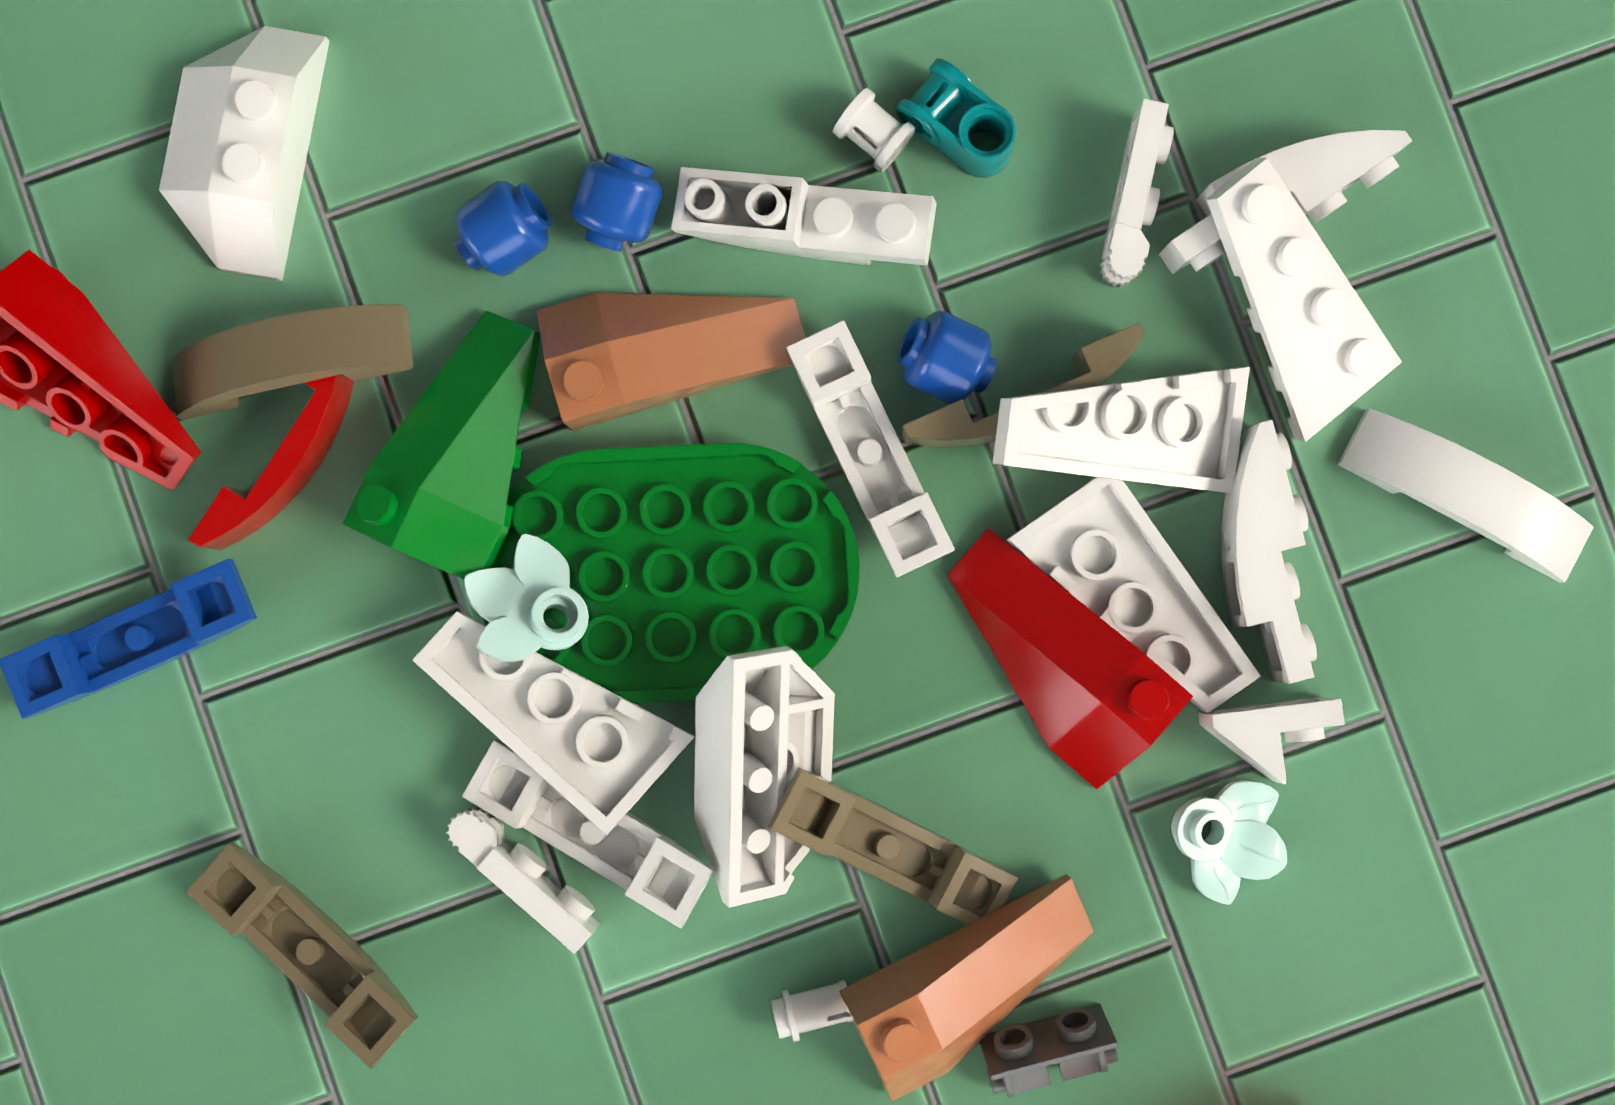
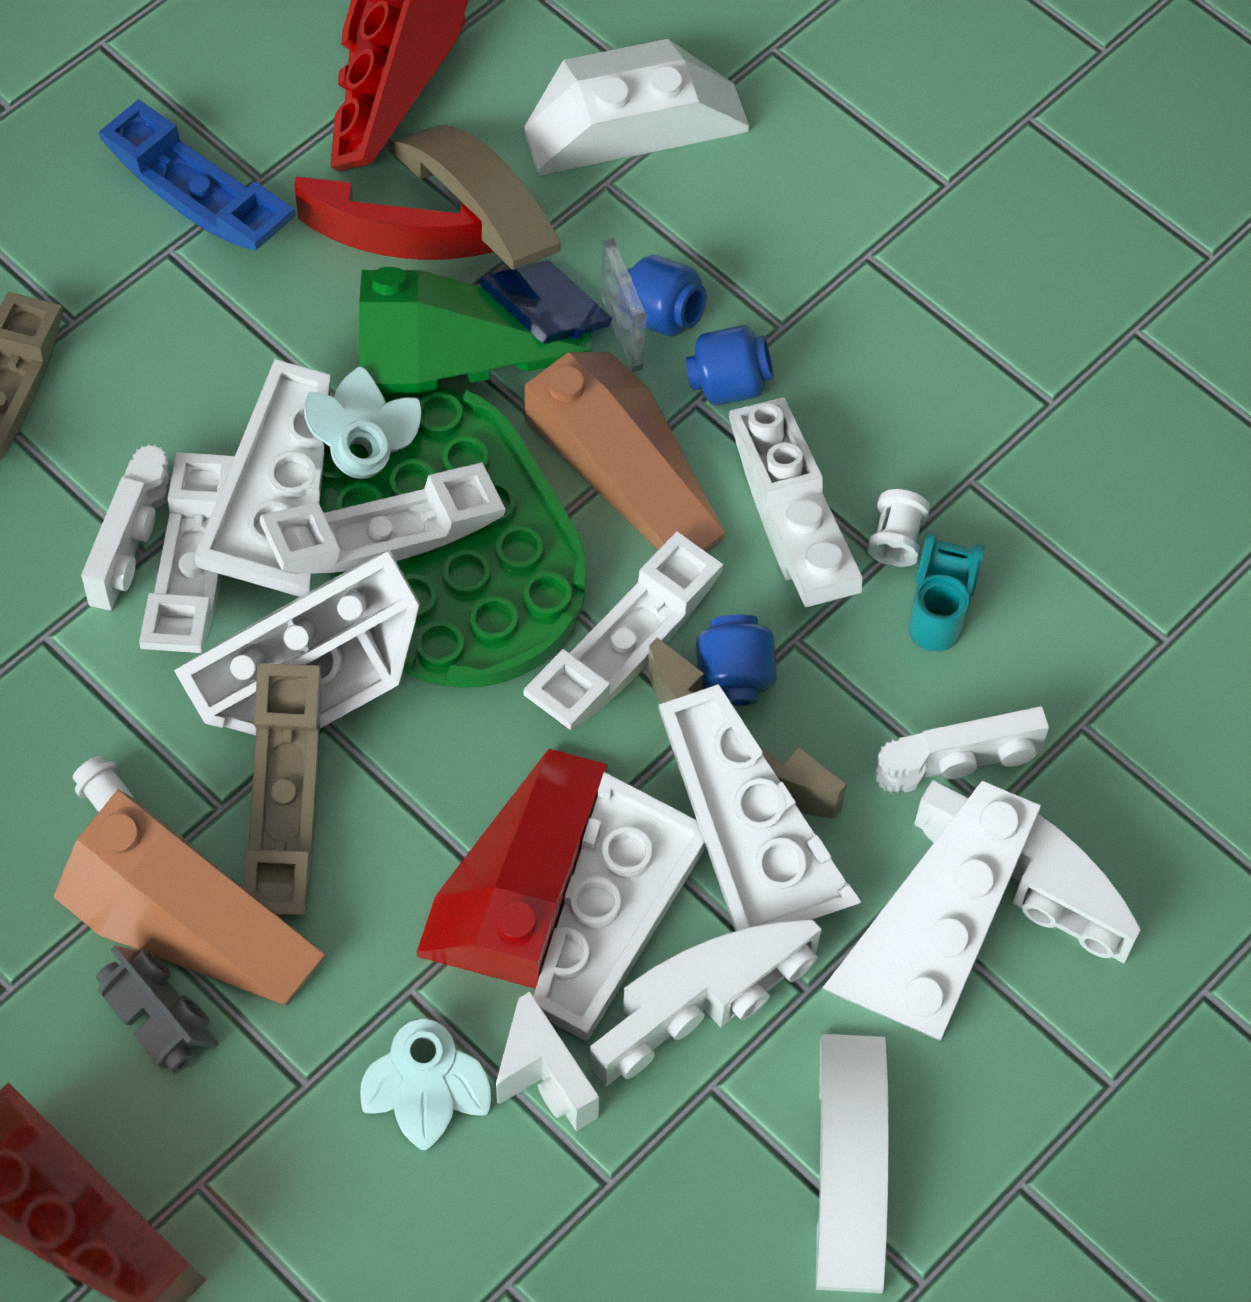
camera: 60 degrees right, 25 degrees down
none -> white slope [260,462,506,574]
none -> clear blue piece [480,260,612,344]
none -> clear window [600,238,647,372]

